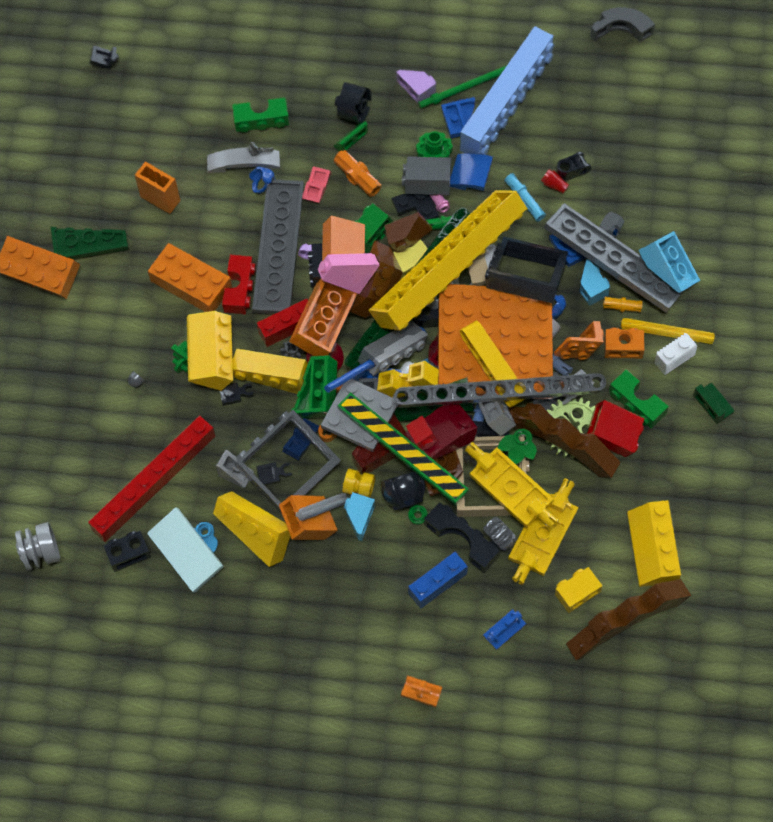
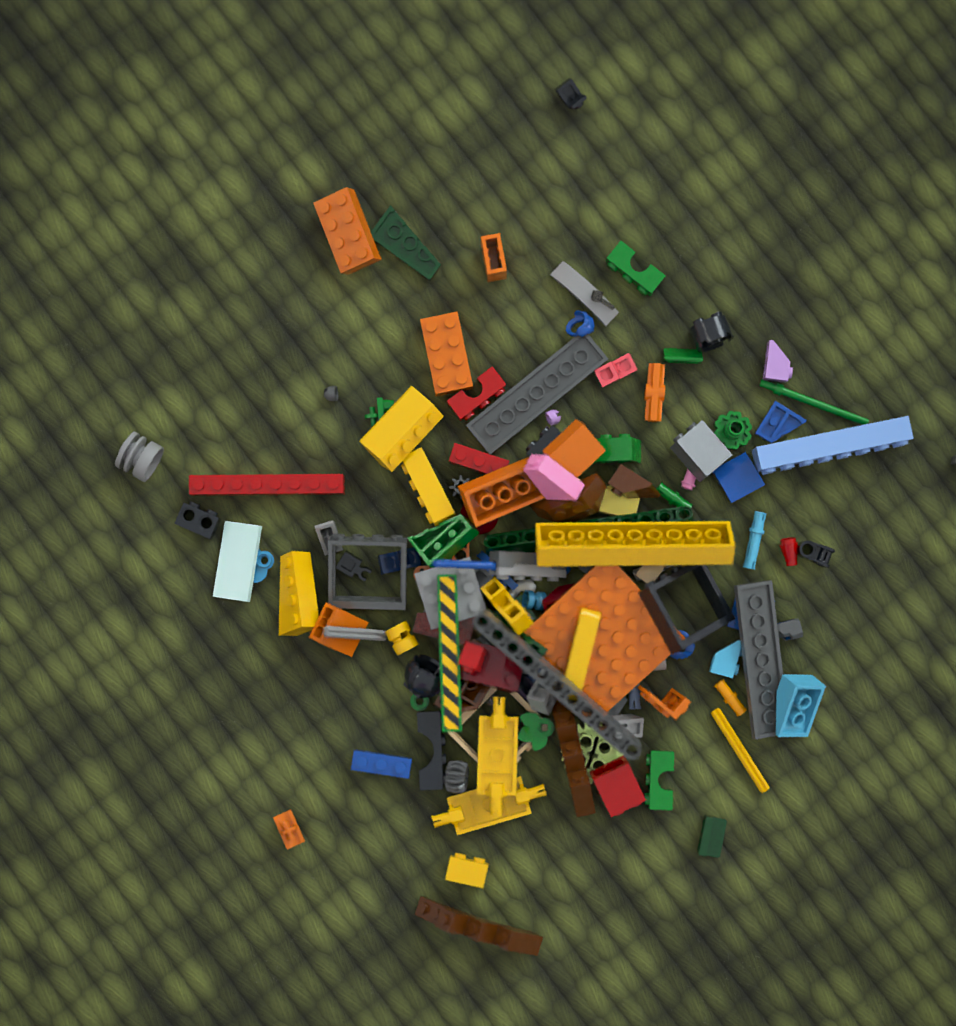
camera: 45 degrees right, 20 degrees up
black plate [220,383,254,406] -> none
medium azure slope [344,492,375,541] -> none
black plate [392,193,439,220] -> none
blue hinge [483,609,526,650] -> none
orange brick [604,328,644,359] -> none
yellow slope [627,500,681,587] -> none
white brick [655,333,697,375] -> none

